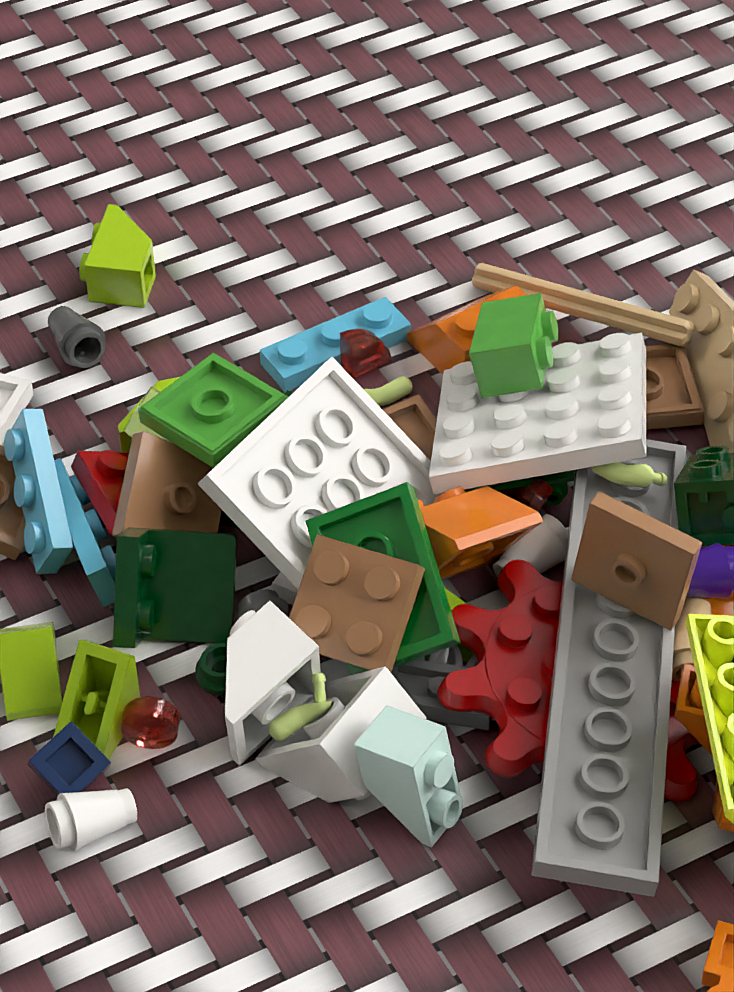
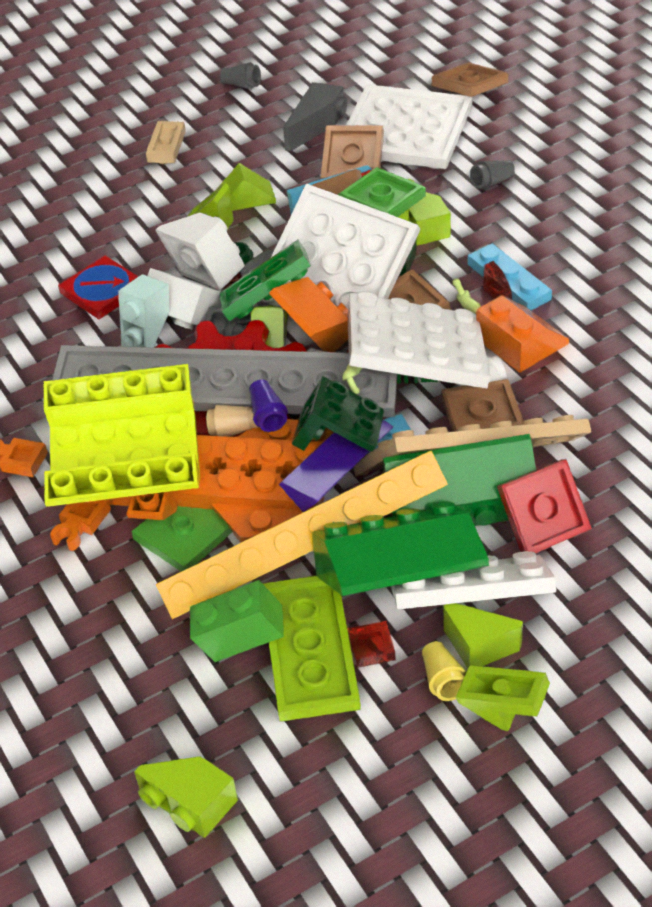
camera: 90 degrees right, 0 degrees up
medium azure plate [4,409,73,574] -> none
dark blue plate [27,721,111,796] -> none
white cone [45,788,137,851] -> none
lime slope [79,204,156,308] -> none
dark green bracket [113,527,237,648] -> none
yellowish green piece [268,673,332,741] -> none
medium nougat plate [289,534,425,673] -> none
bright green brick [469,293,558,398] -> none
tan axle [472,263,694,347] -> none
medium nougat plate [571,491,703,631] -> none
none -> tile [58,255,139,319]

